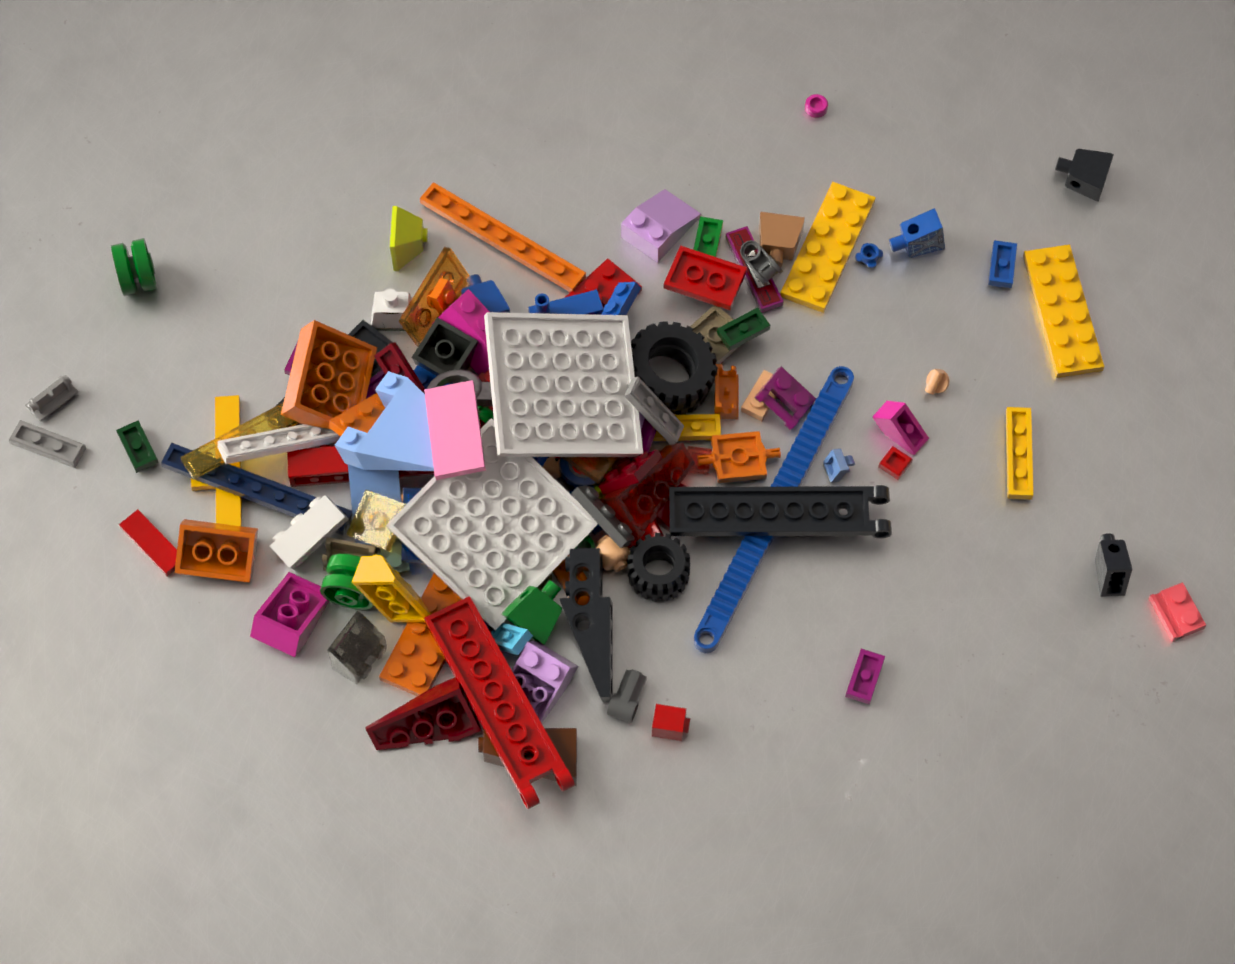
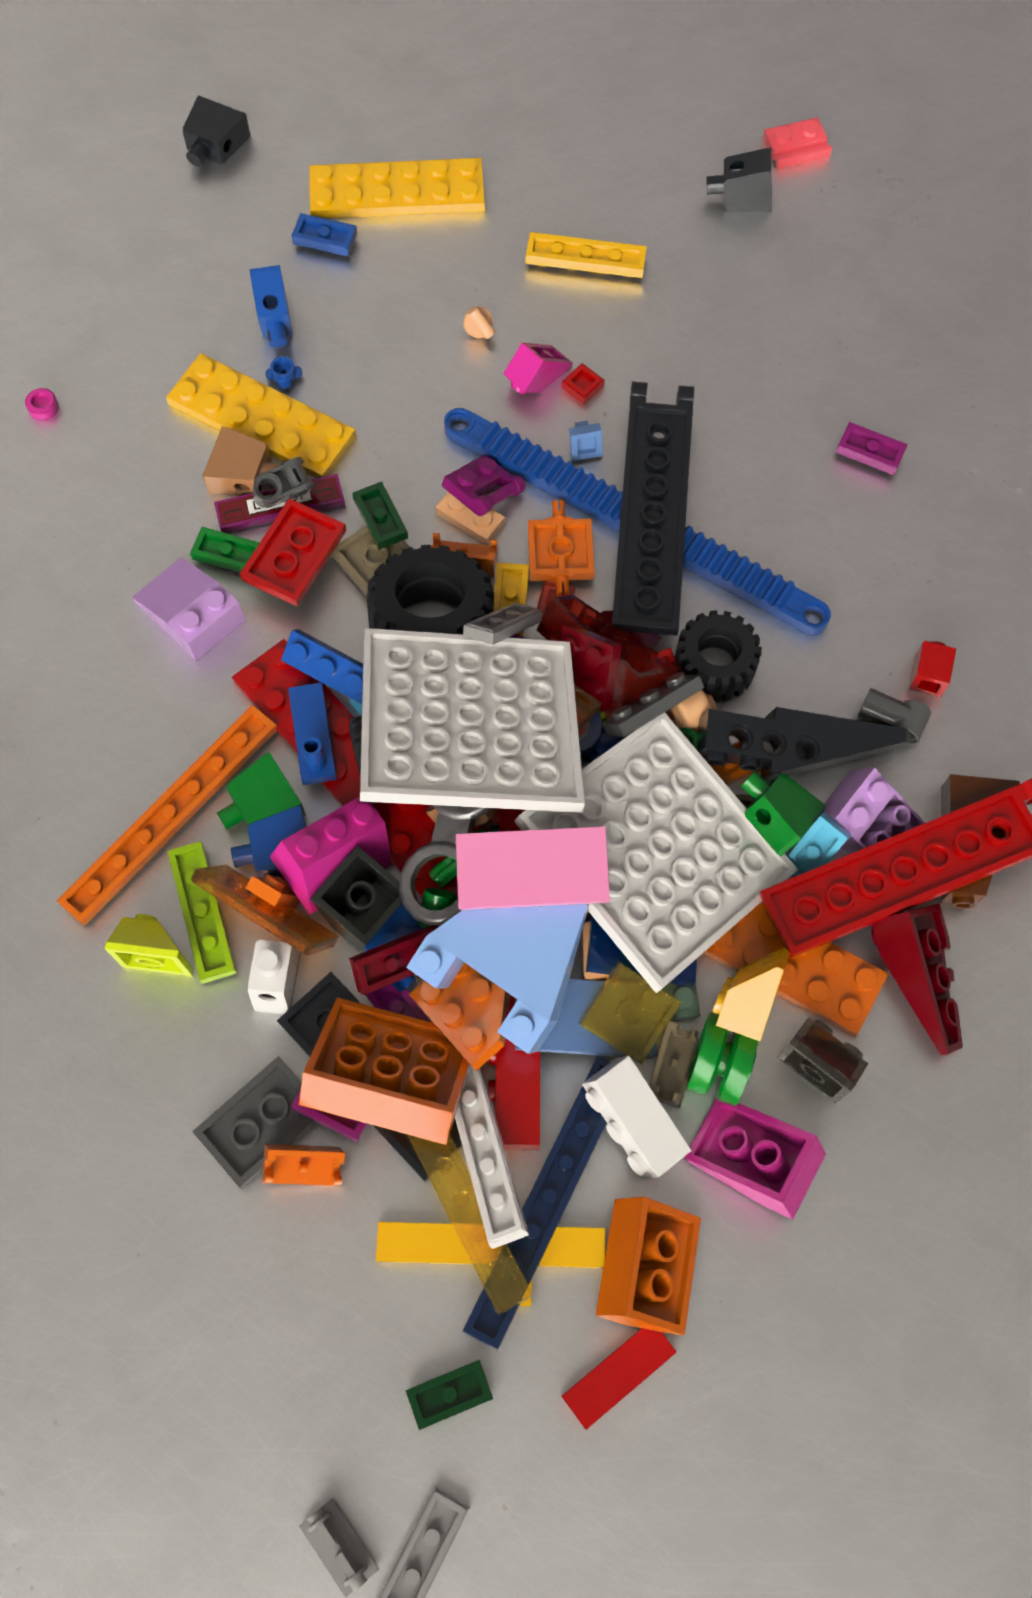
camera: 85 degrees left, 5 degrees up
green wheel [111,238,157,296] -> none
none -> lime plate [167,841,237,984]
none -> dark grey plate [192,1056,316,1189]
none -> green torso [216,752,306,830]
none -> orange hinge [262,1144,345,1186]

